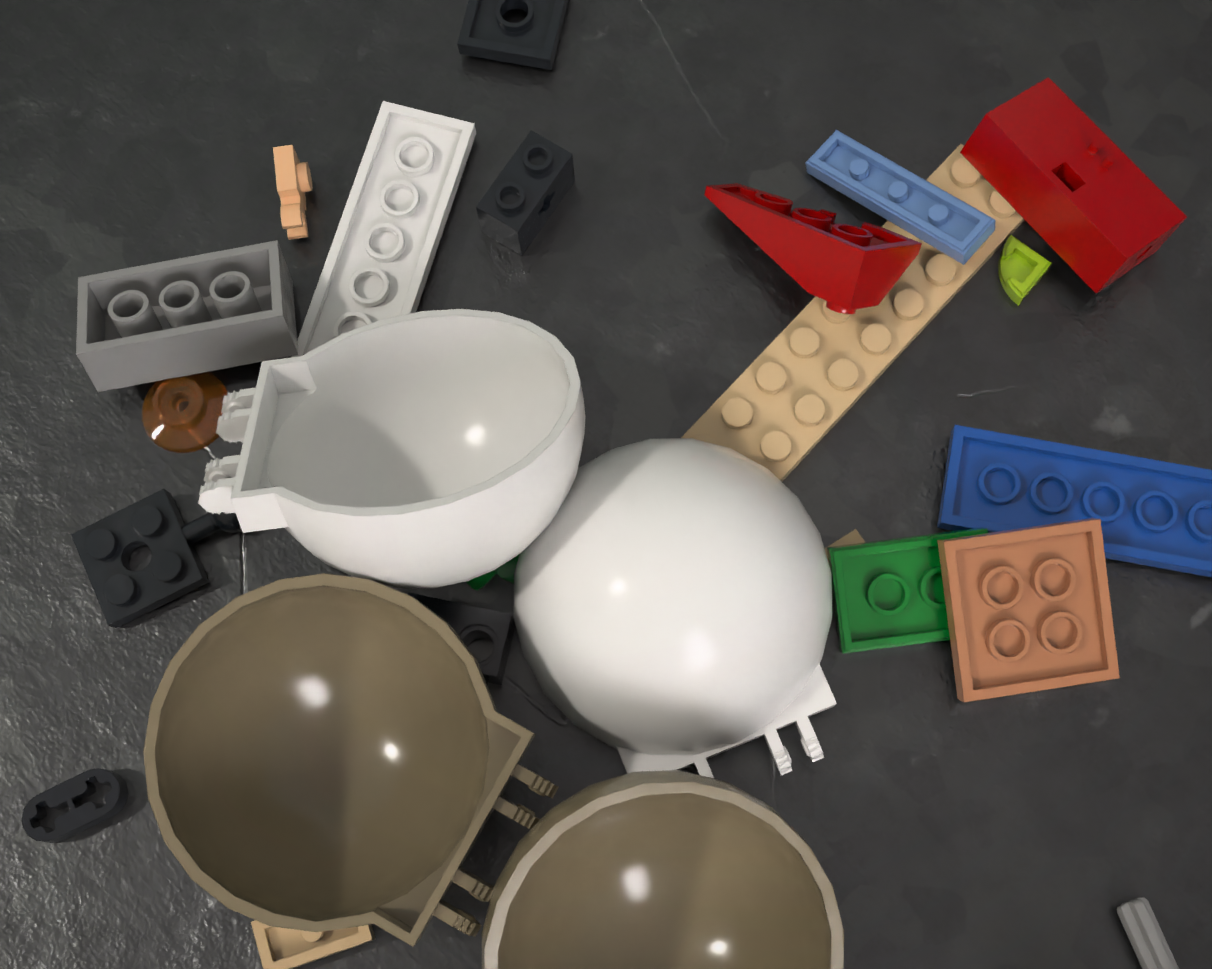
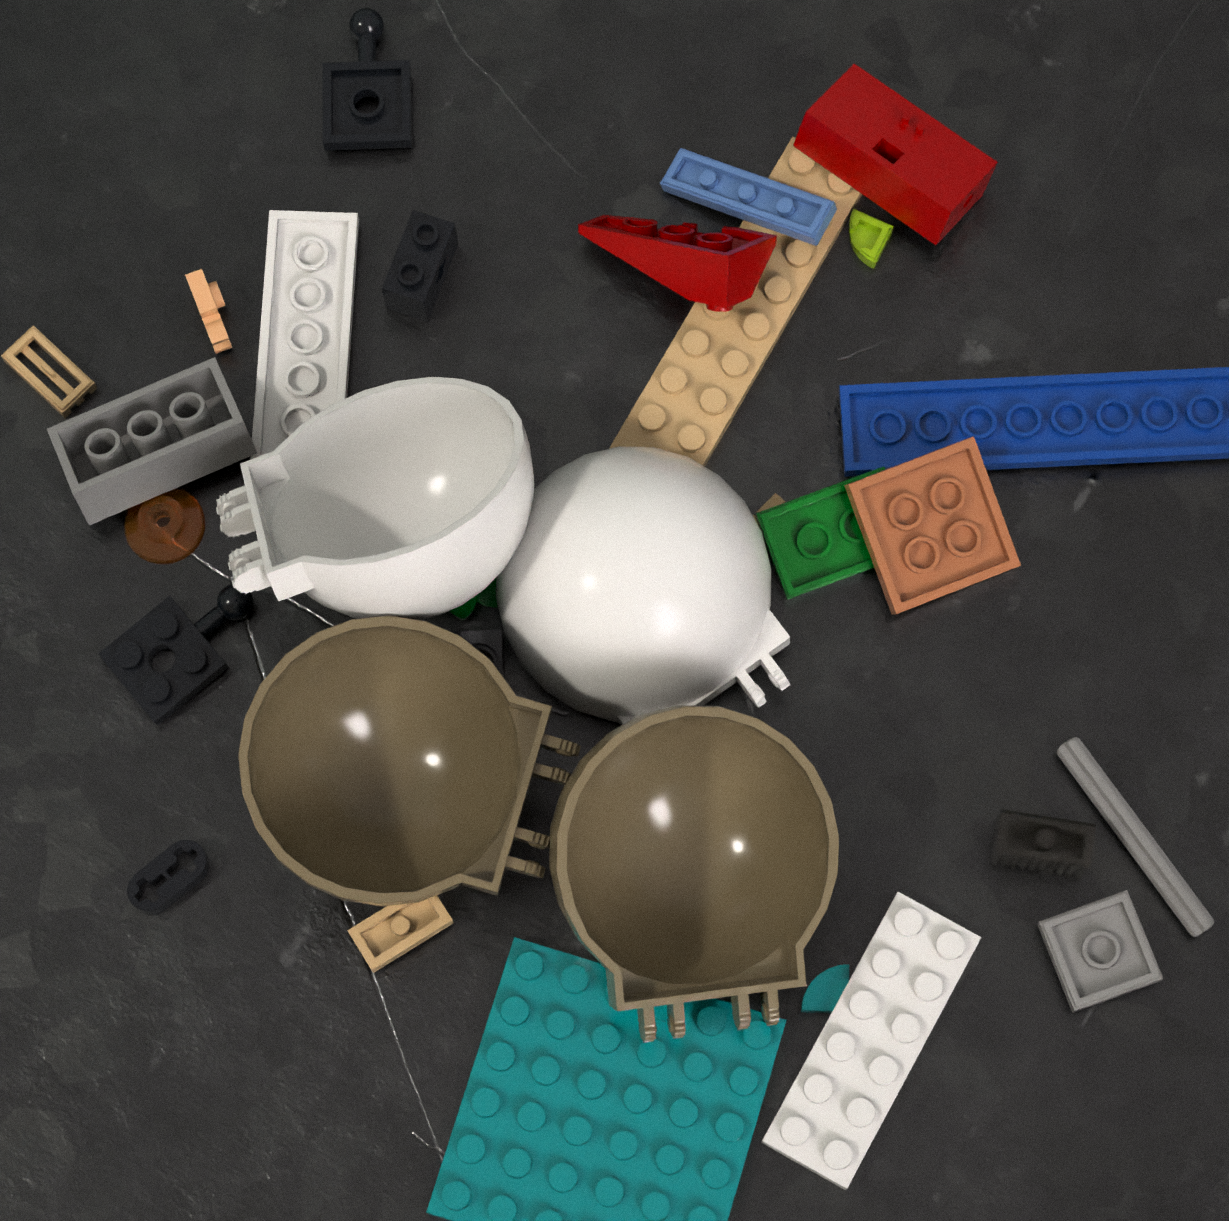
camera: 15 degrees left, 0 degrees up
none -> tan tile [1,326,97,418]

